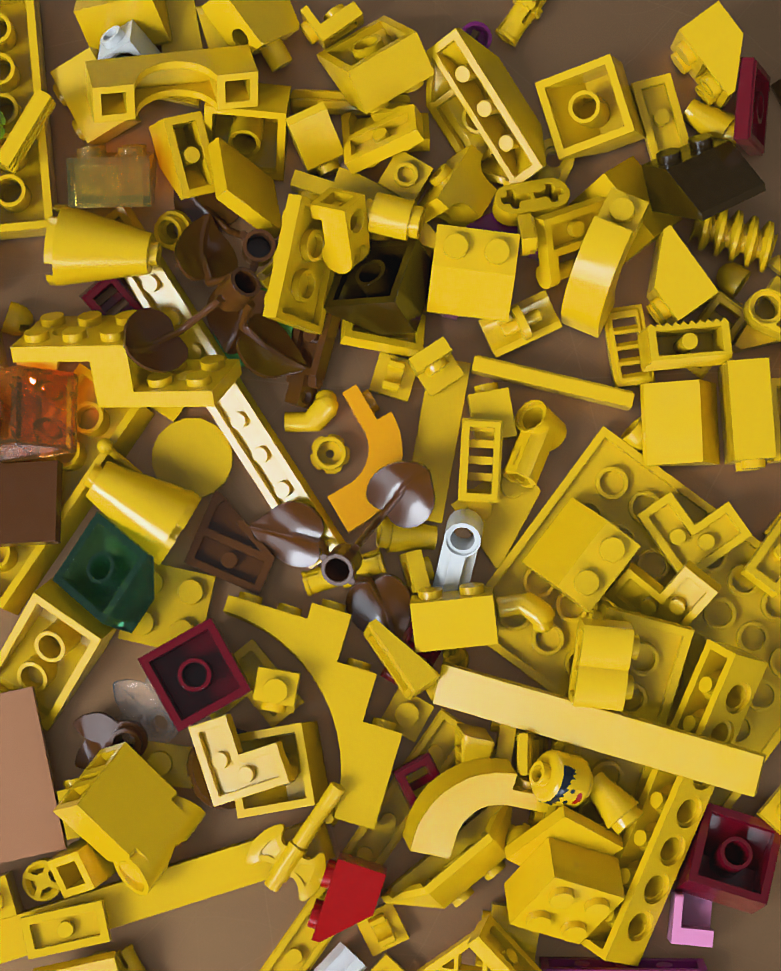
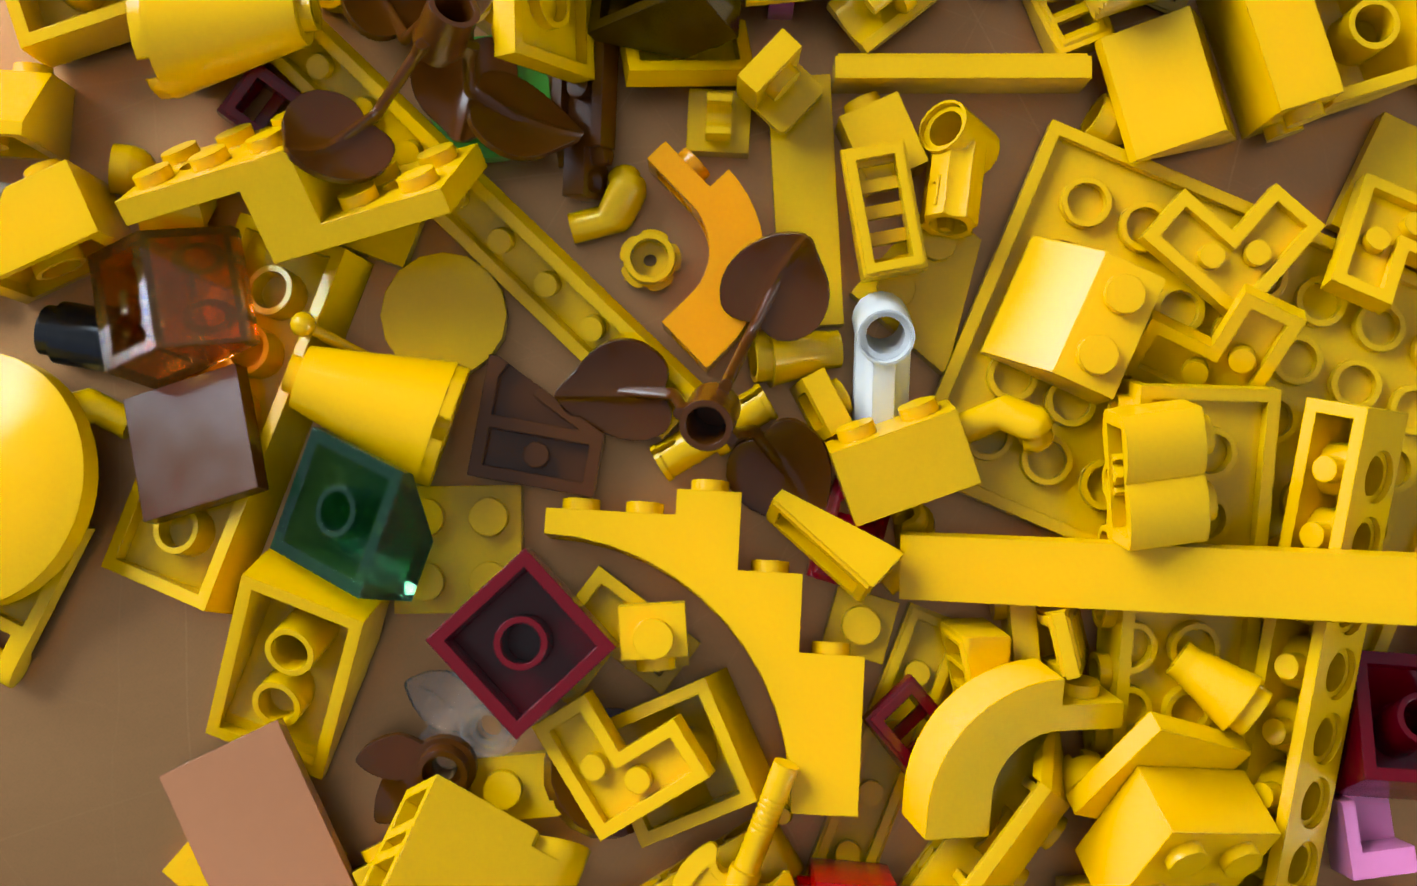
camera: 15 degrees left, 0 degrees up
yellow head [529,750,594,809] -> none

